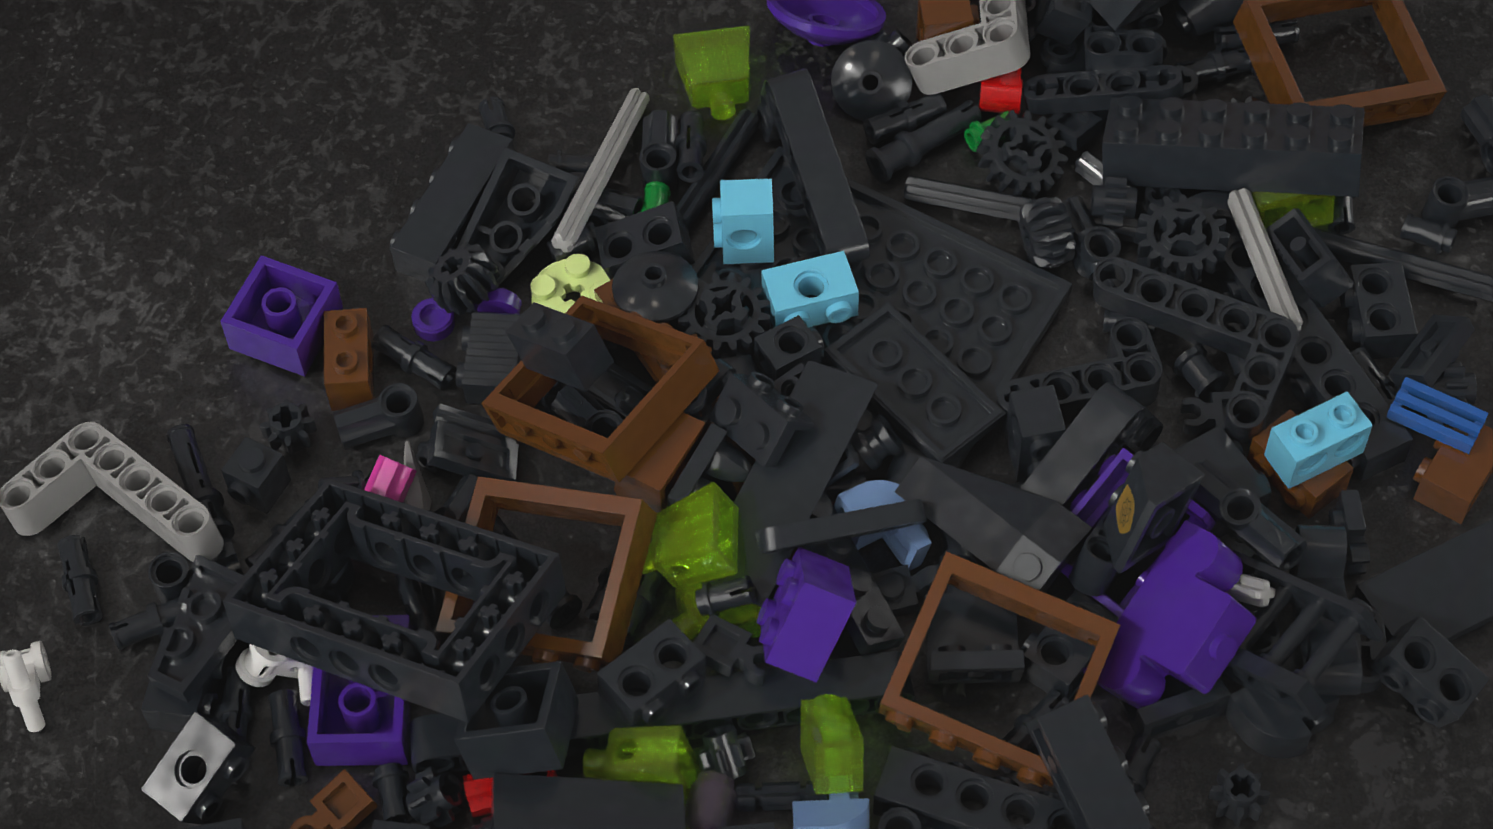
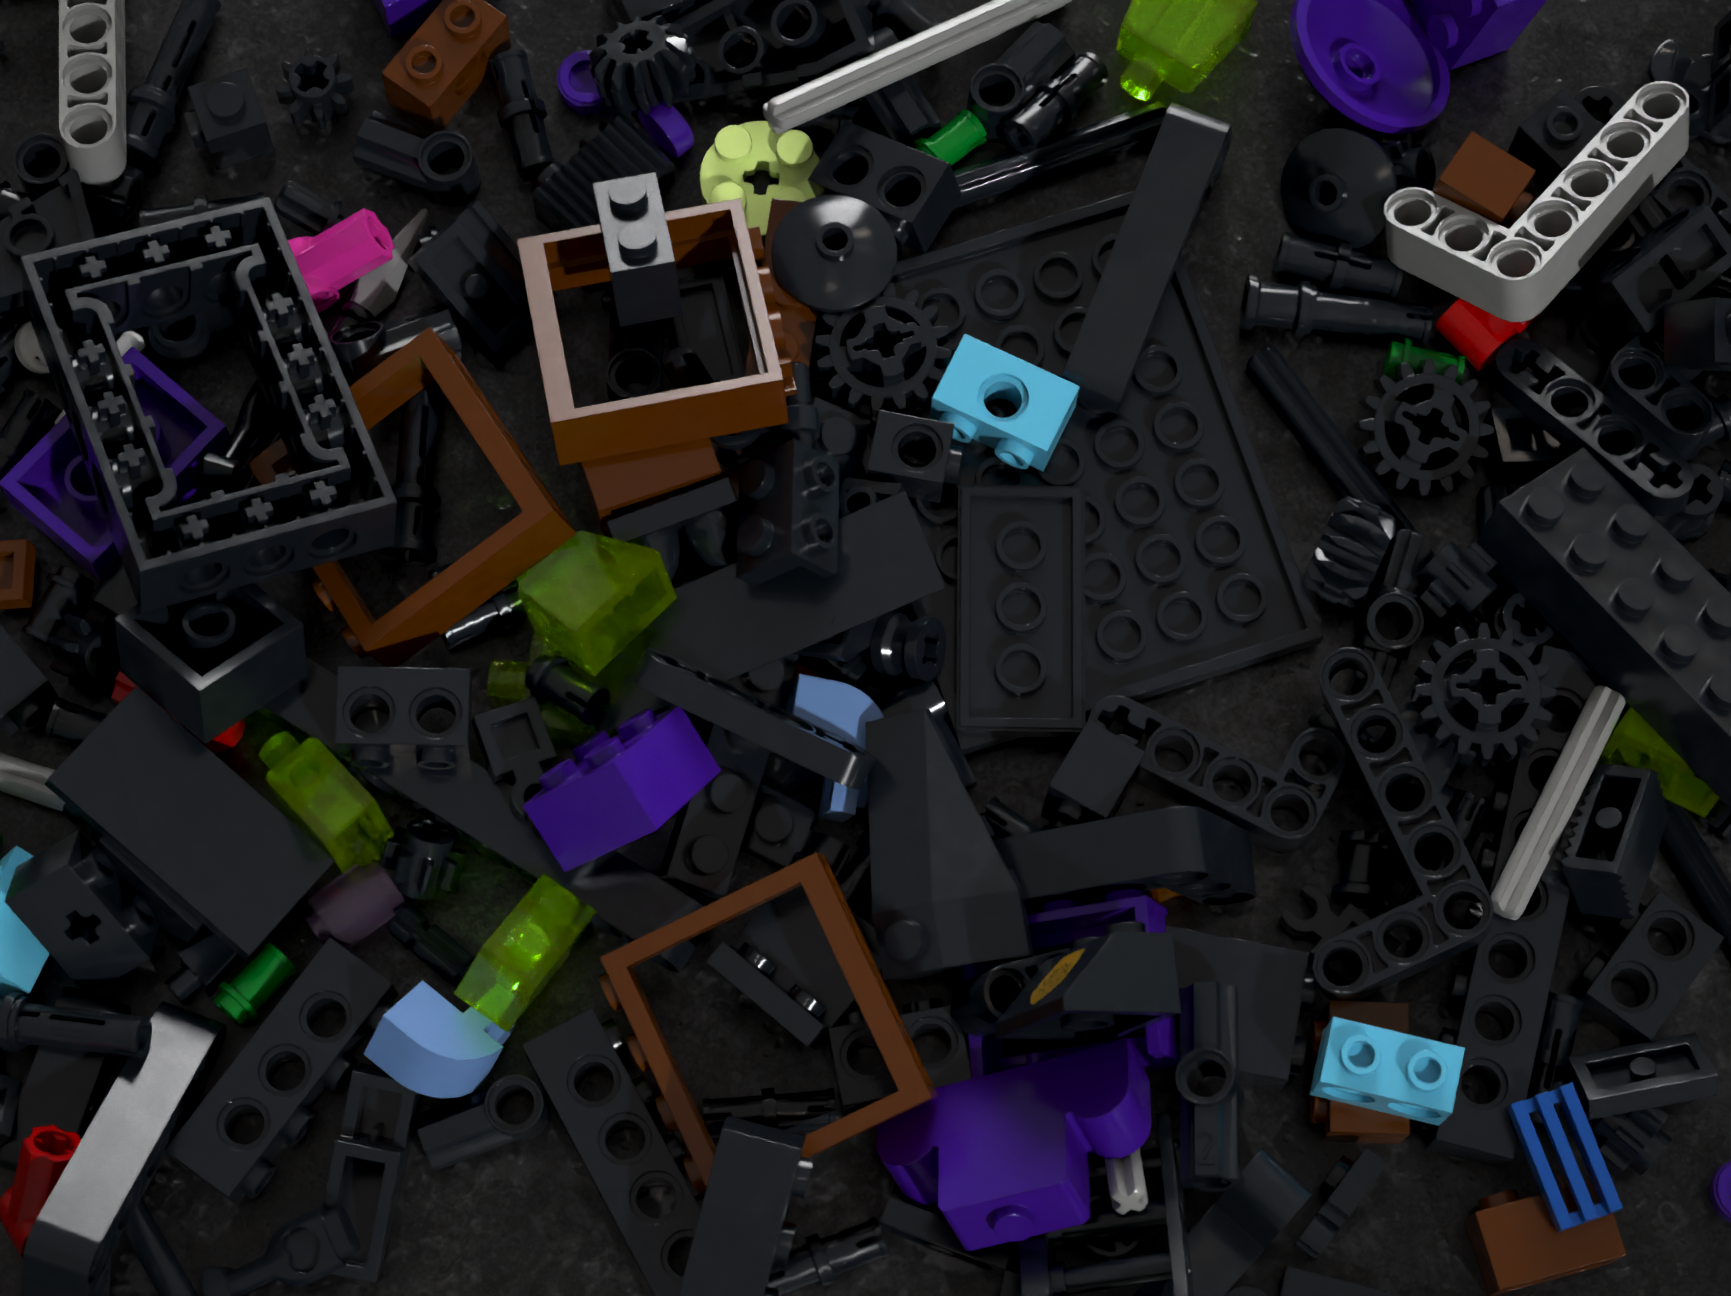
camera: 35 degrees right, 15 degrees up
medium azure brick [712,179,774,264] -> none

